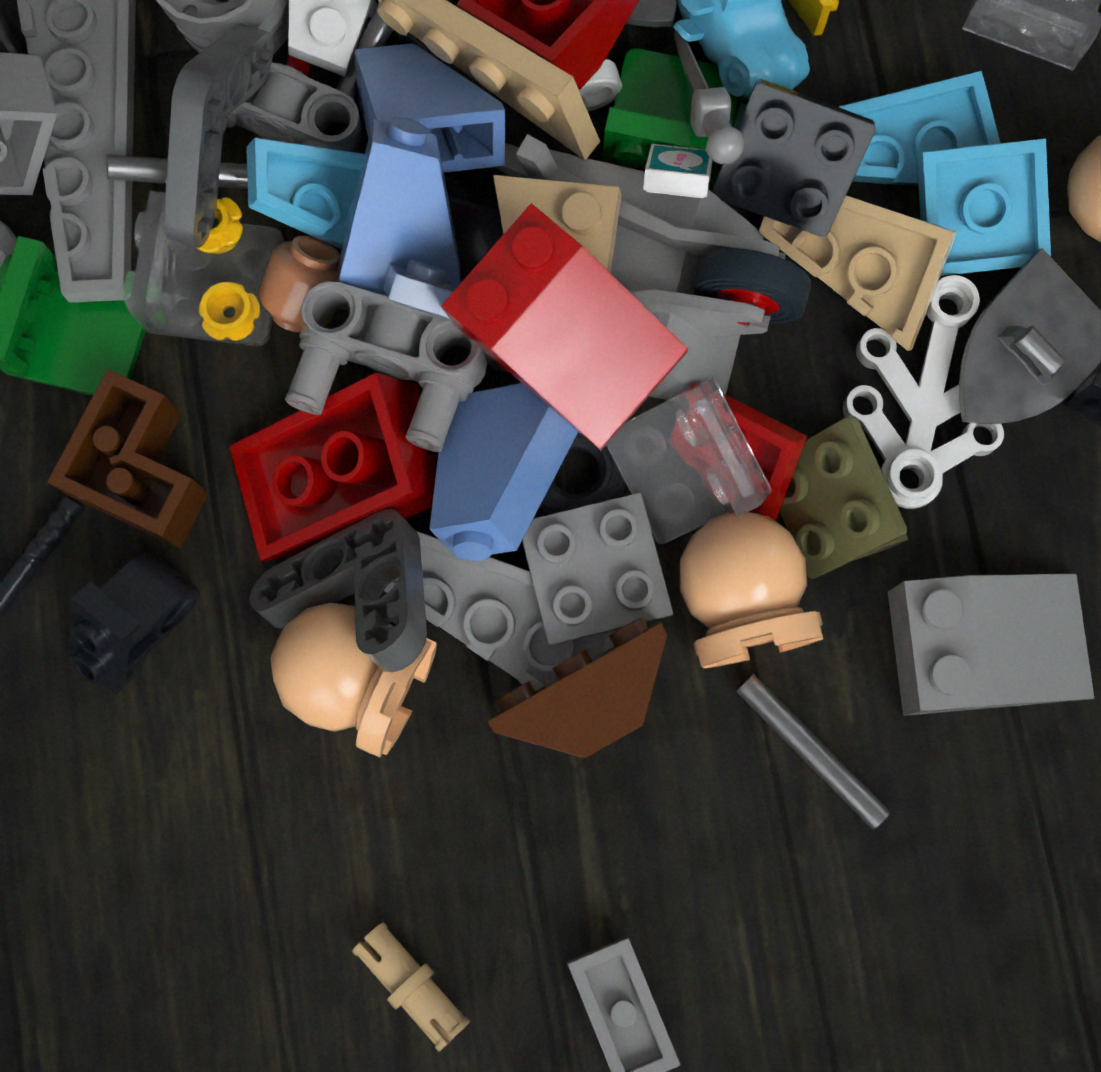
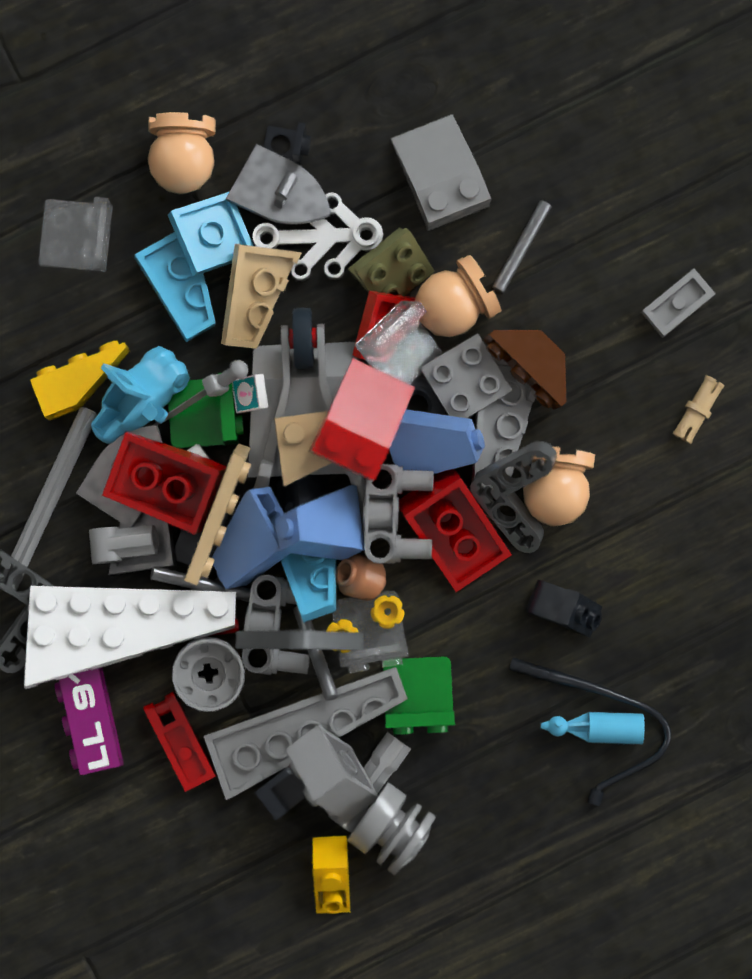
camera: 105 degrees left, 5 degrees up
reddish brown brick [47,369,209,549] -> none
sand blue plate [383,260,455,319] -> none
black bracket [712,79,876,237] -> none

